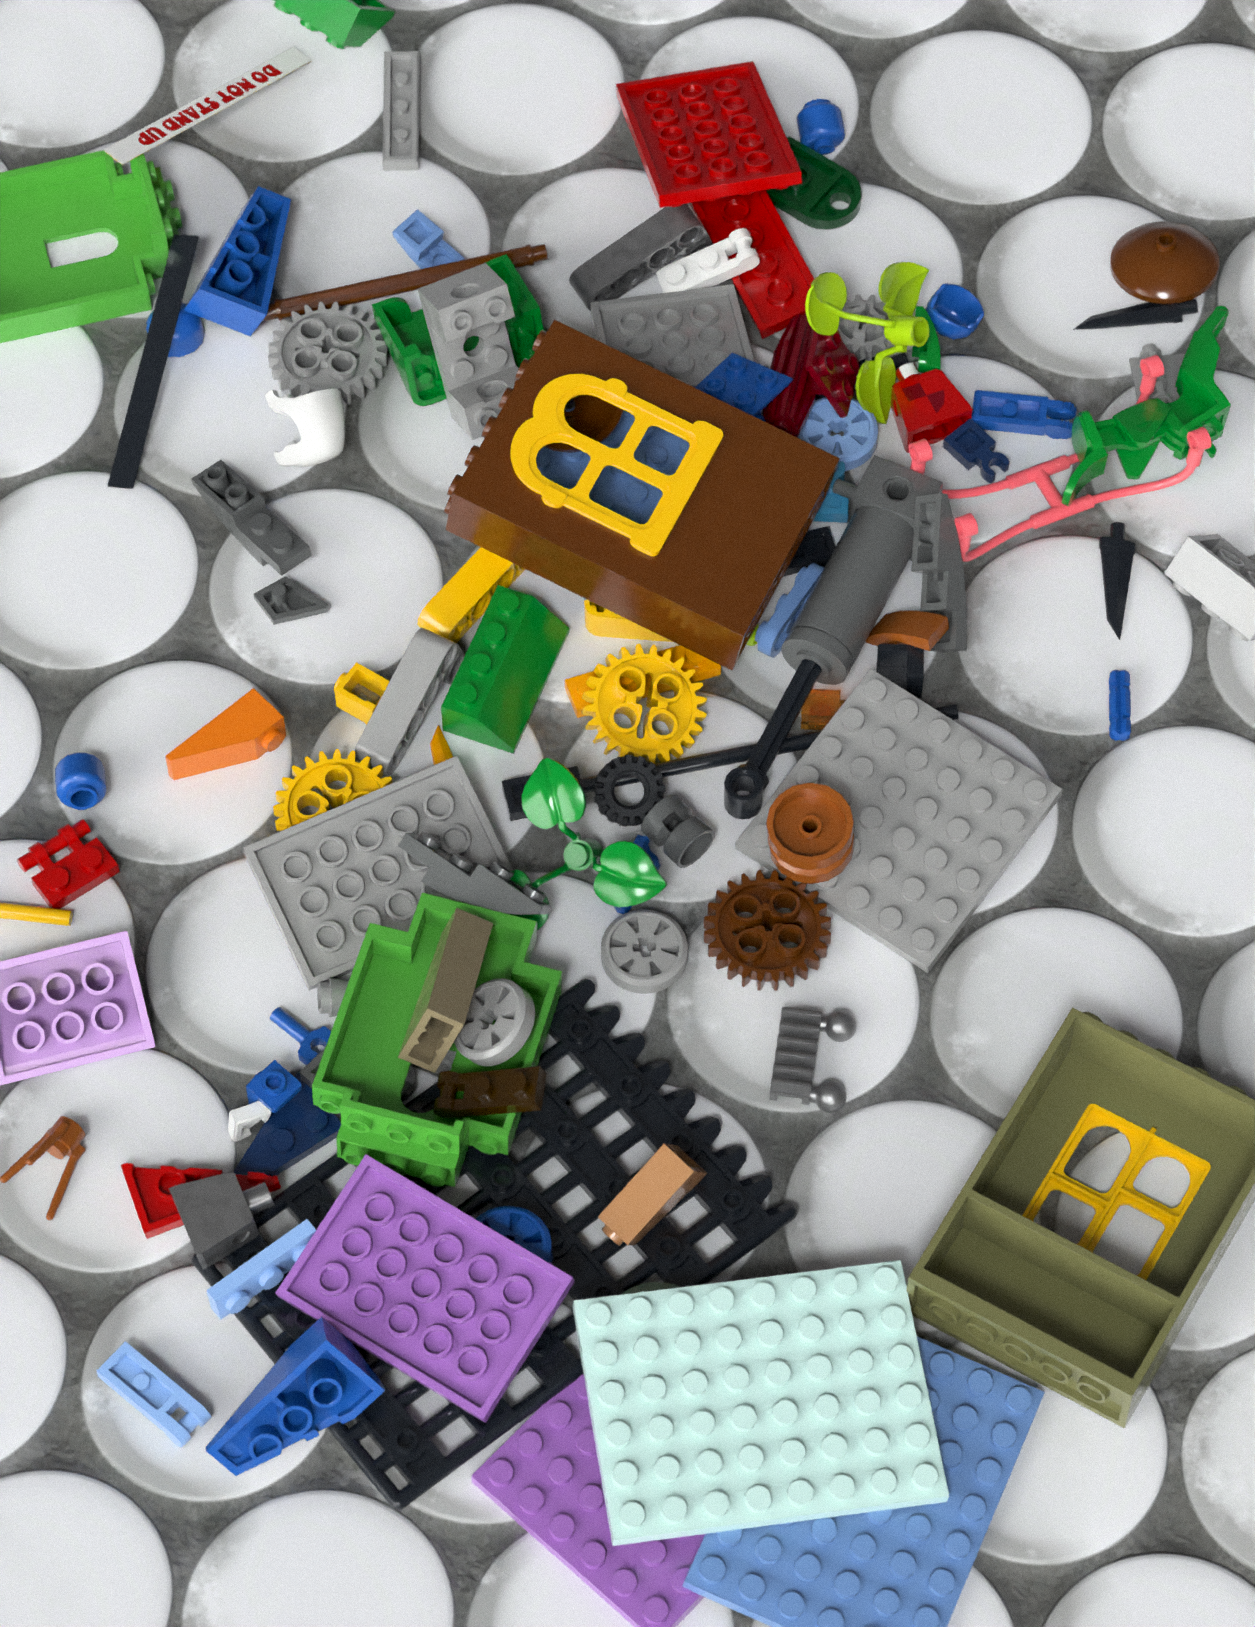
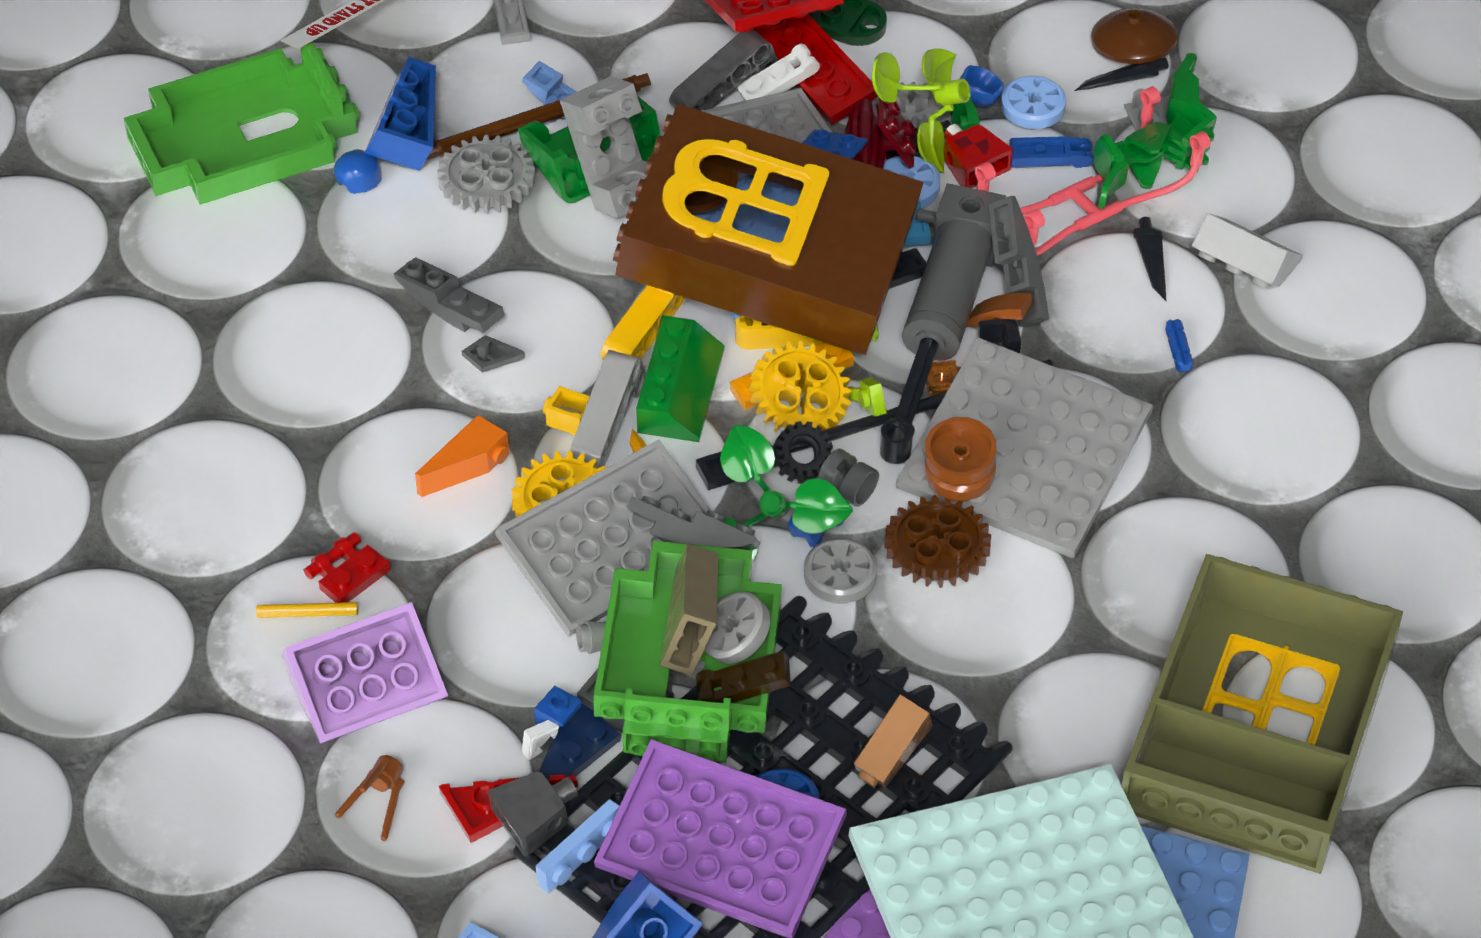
camera: 10 degrees left, 10 degrees down
blue head [55,752,107,810] -> none
black sticker [108,234,199,489] -> none
white piece [265,389,345,468] -> none
blue bar [270,1007,331,1065] -> none
medium blue plate [755,563,824,658] -> none
flat silver gear [769,1007,856,1113] -> none
dark blue plate [943,418,1010,484] -> none
none -> lime plate [847,377,887,416]
none -> light blue wheel [1001,76,1066,129]

